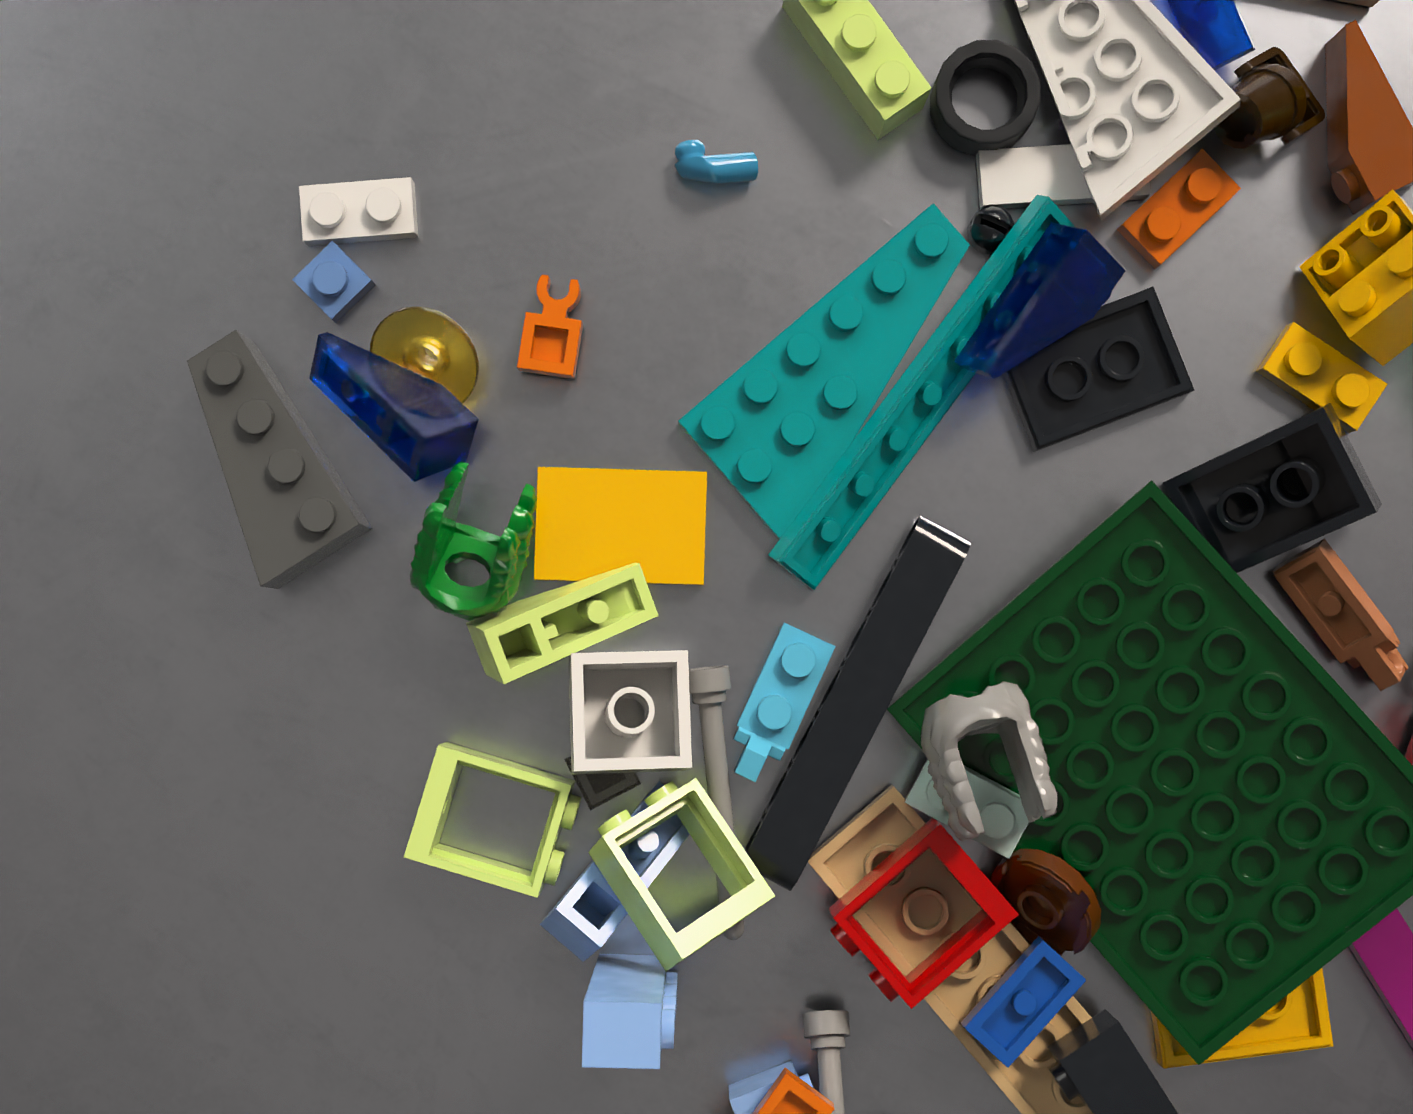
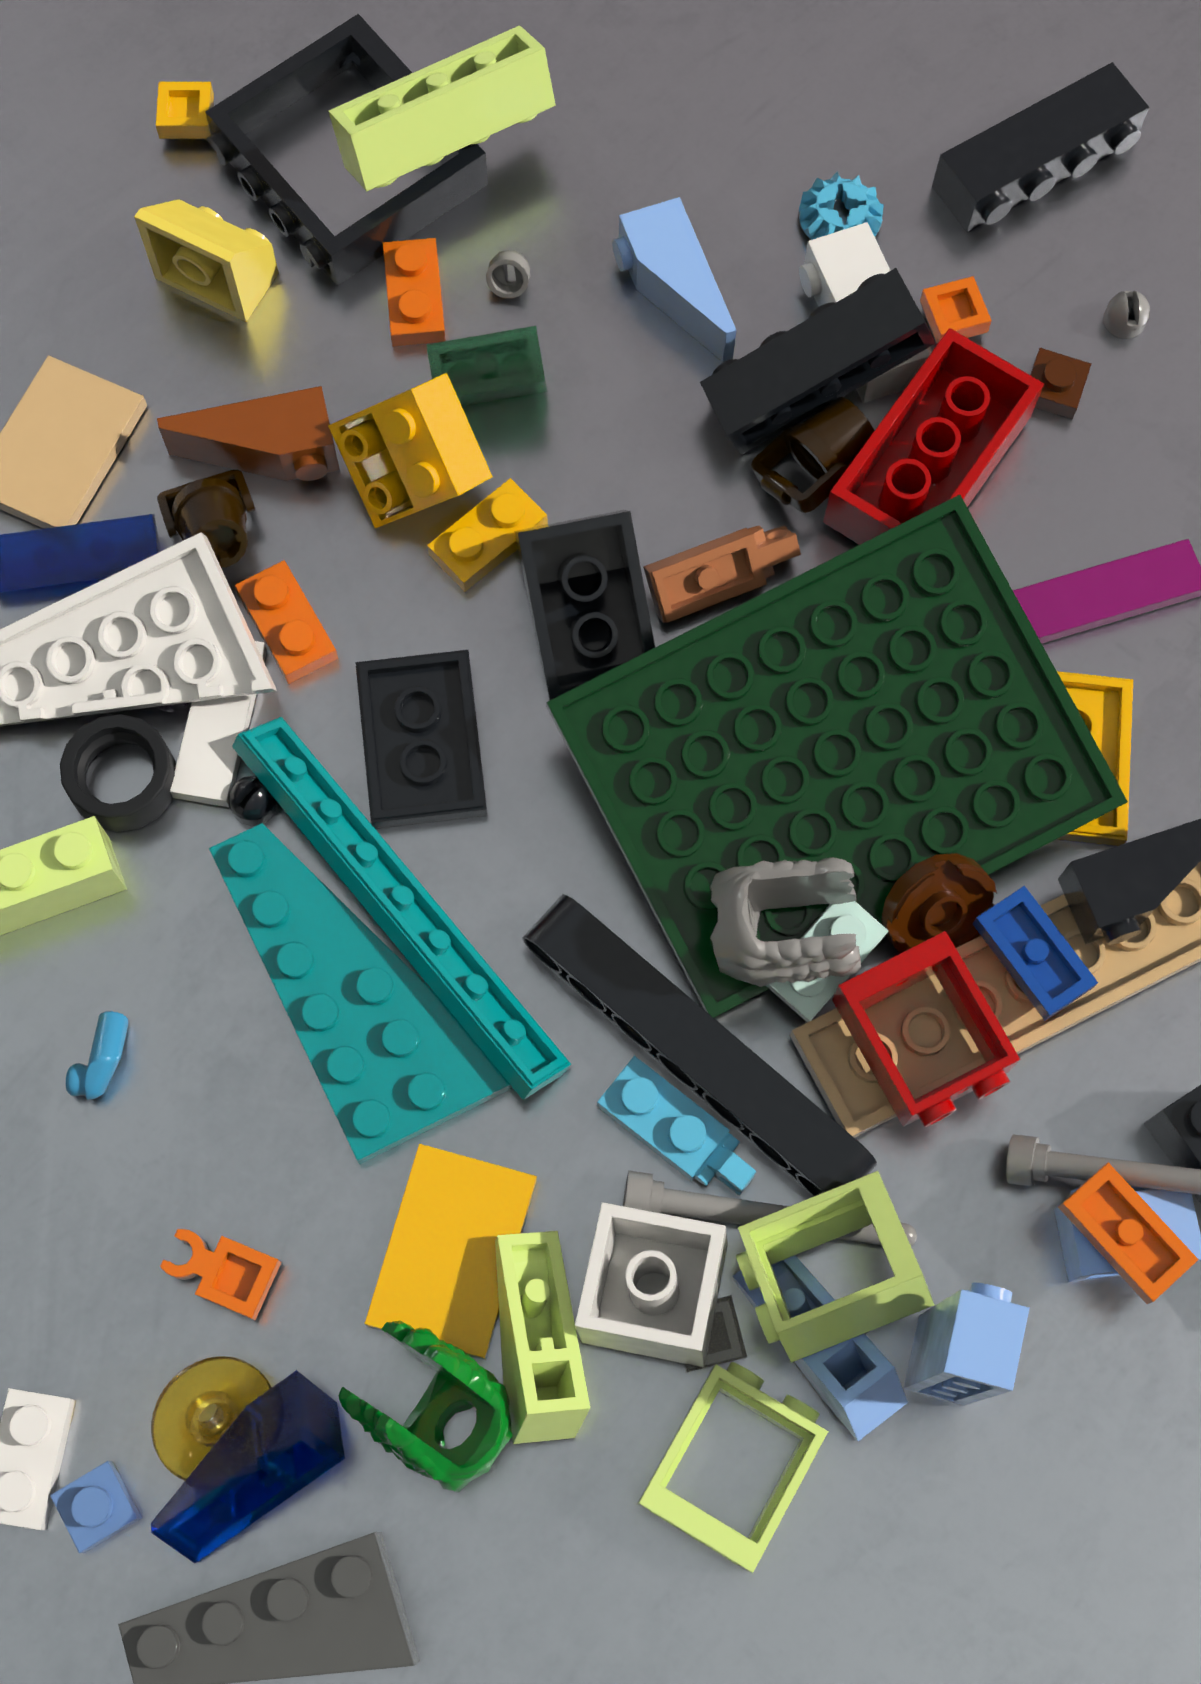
camera: 75 degrees left, 15 degrees down
clear blue slope [954,223,1126,379] -> none

